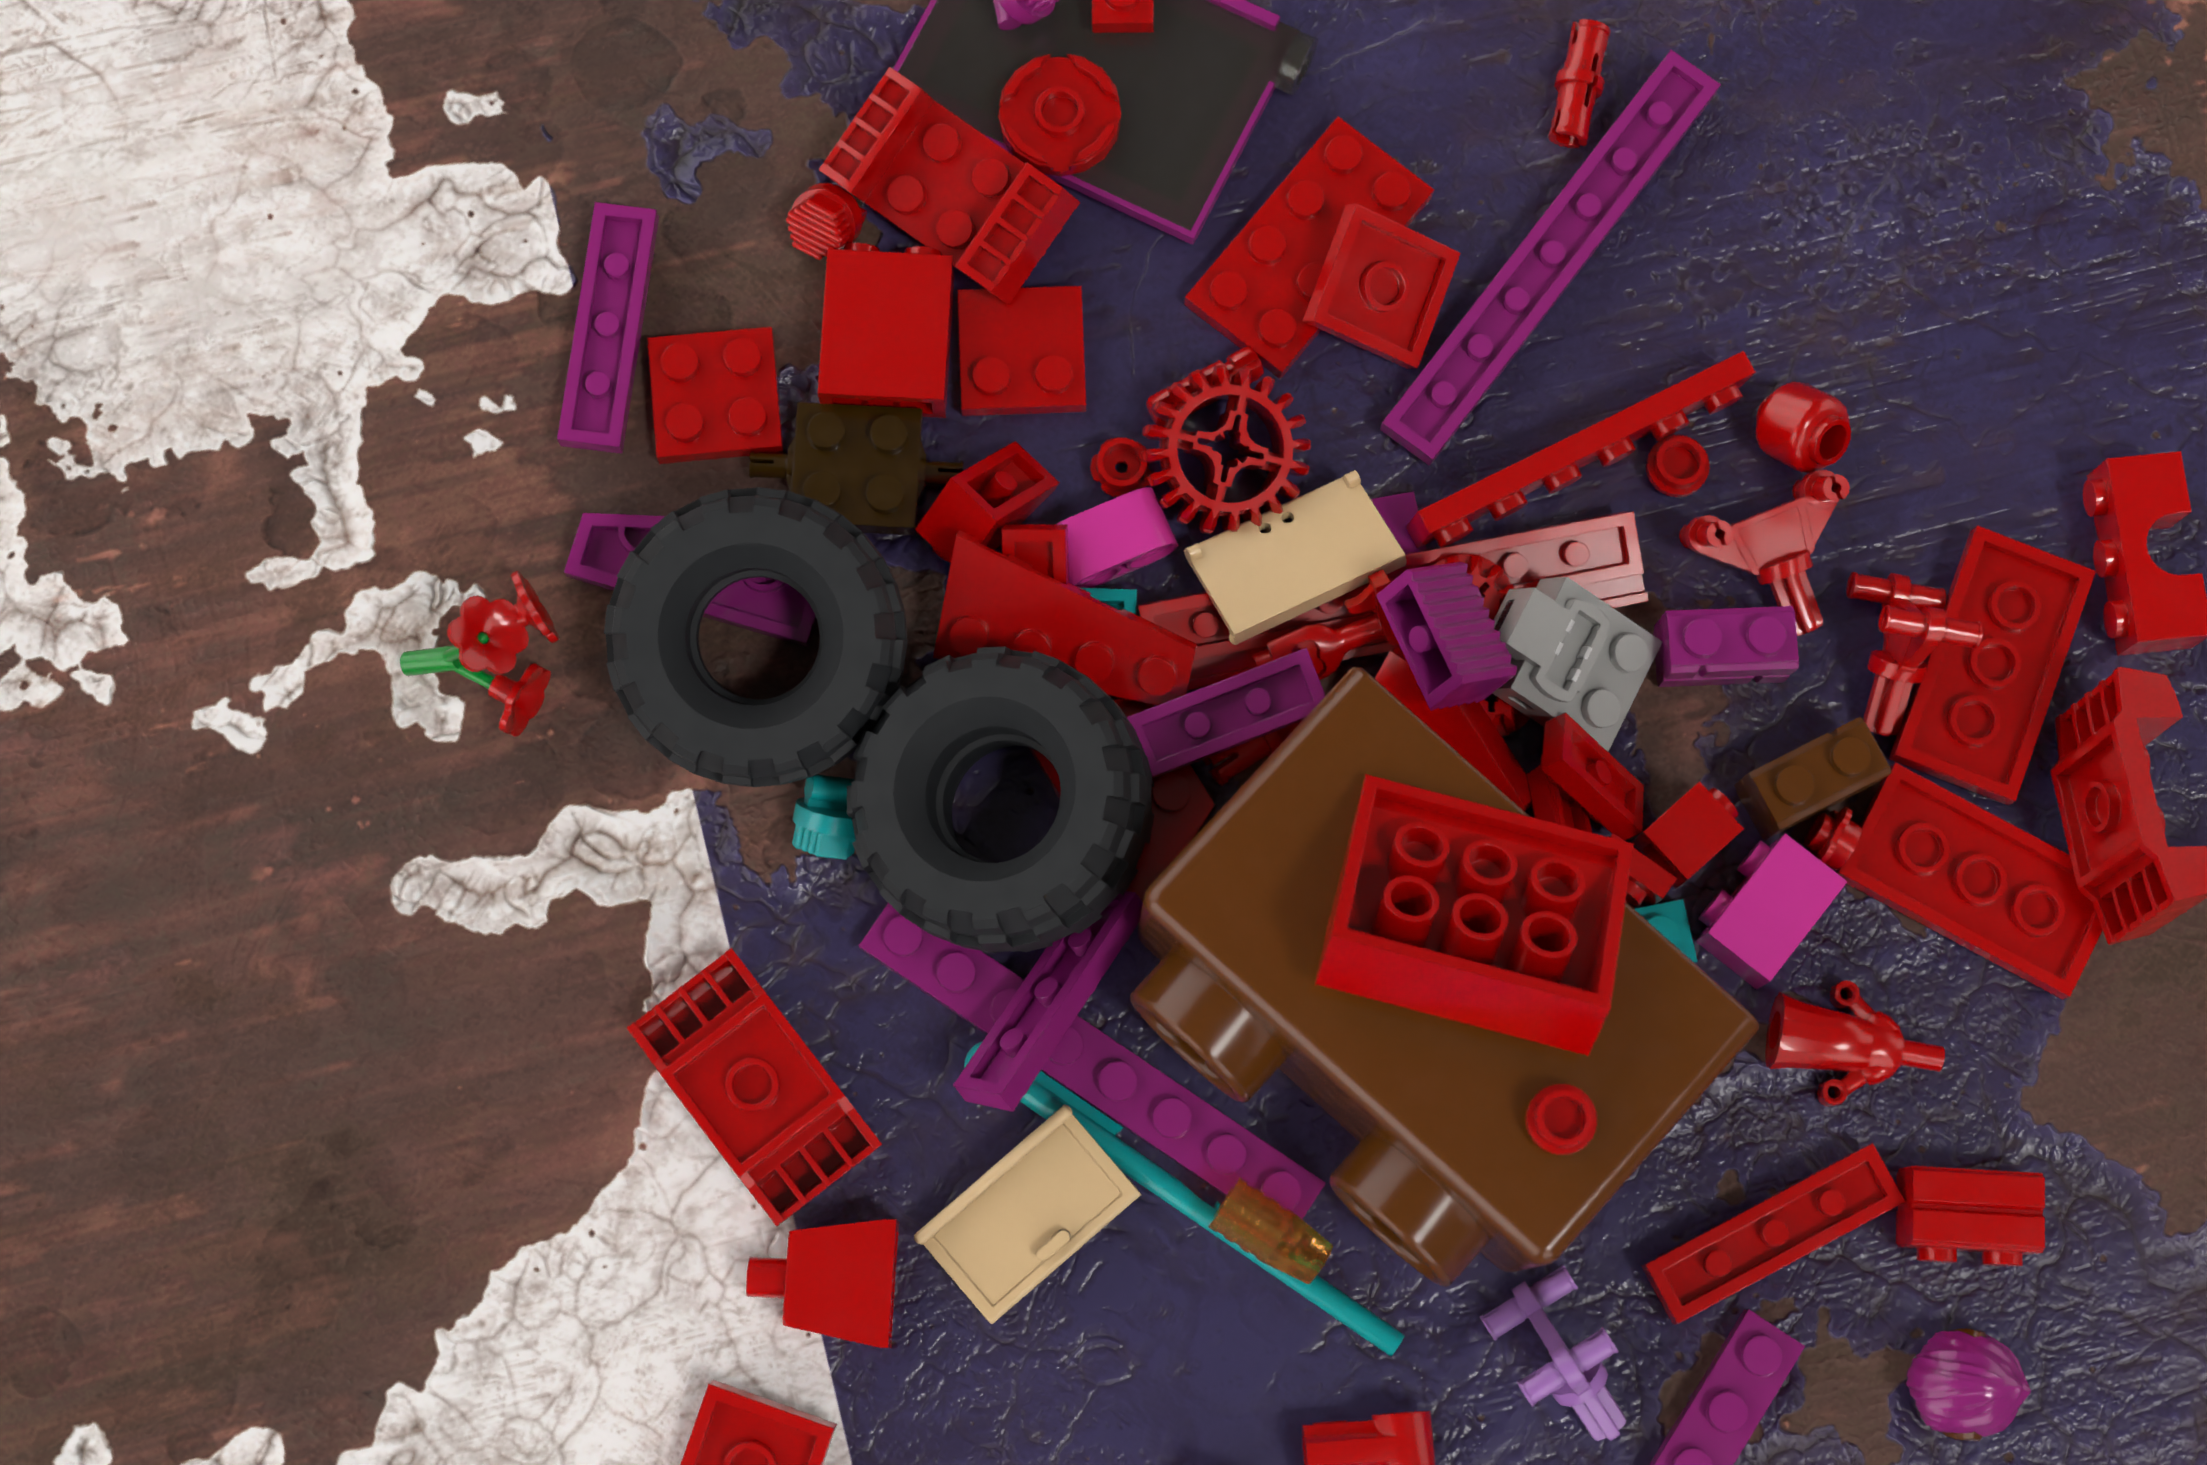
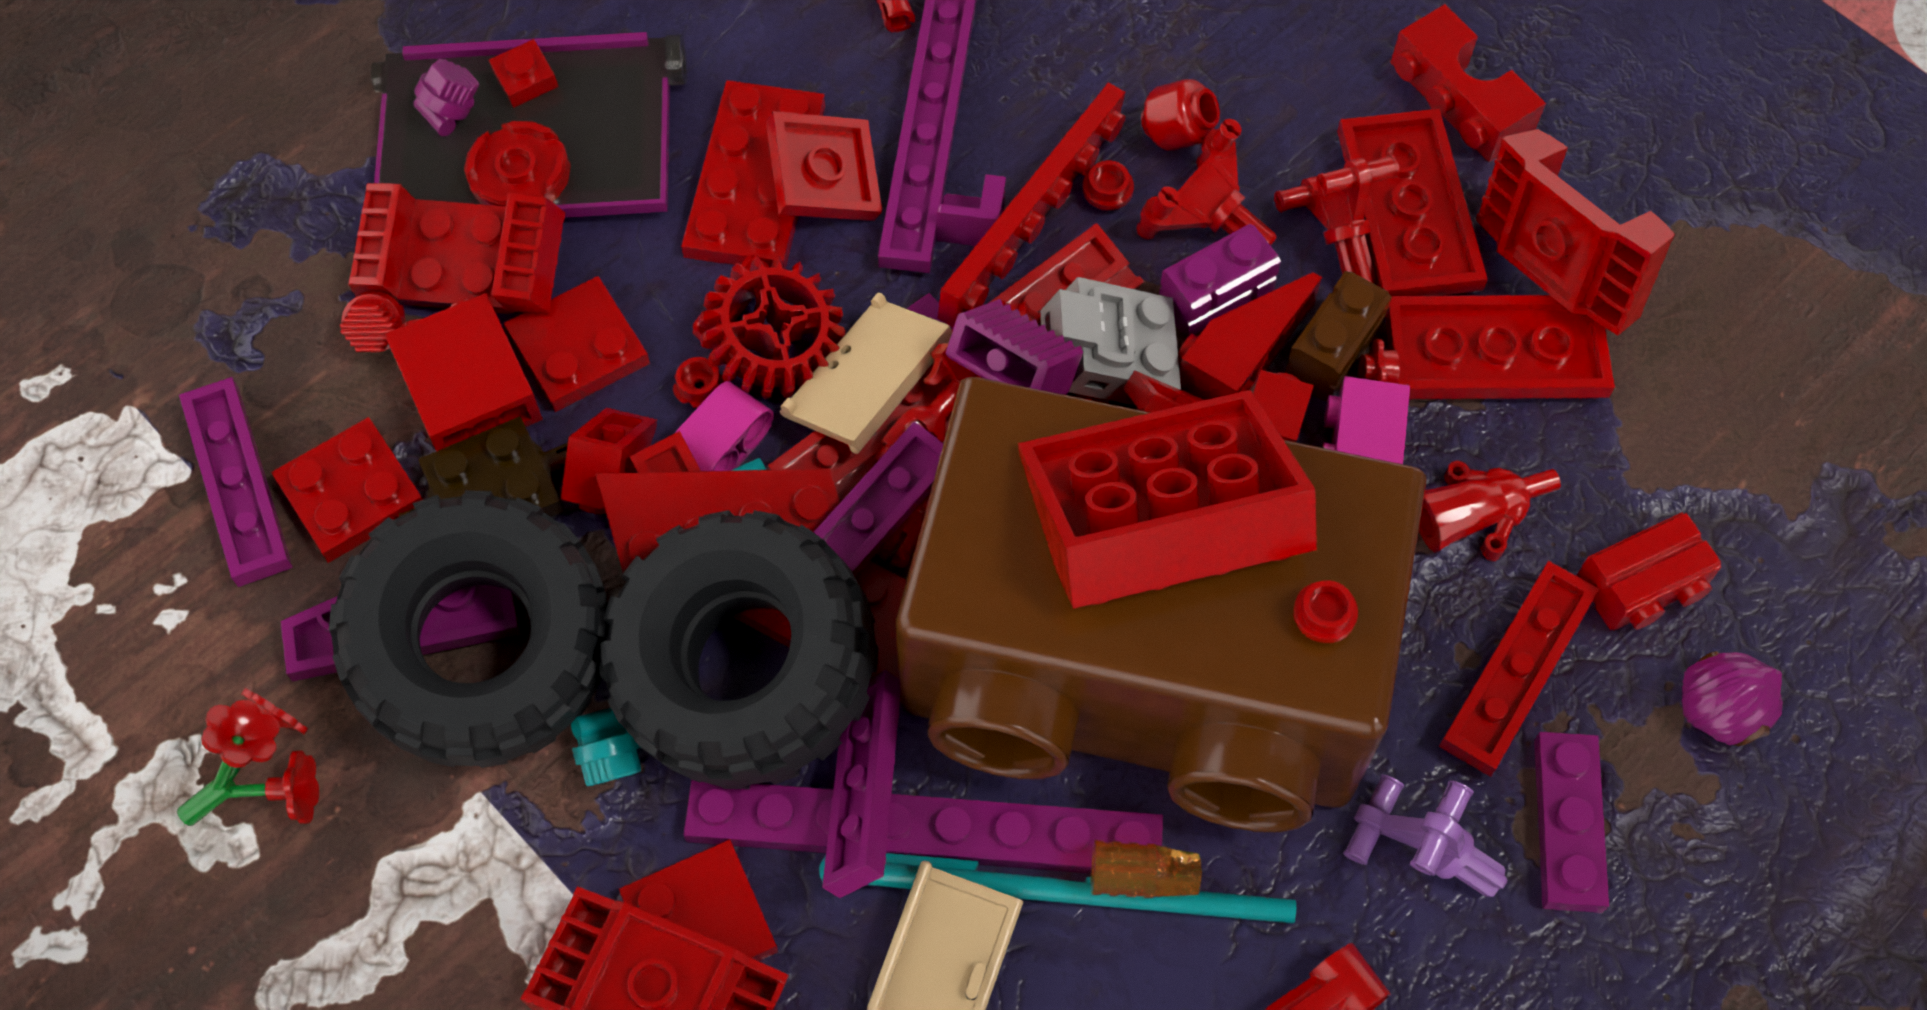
camera: 25 degrees left, 15 degrees down
none -> red plate [619,839,779,961]
none -> magenta panel [936,174,1006,246]
none -> red slope [1178,272,1322,400]

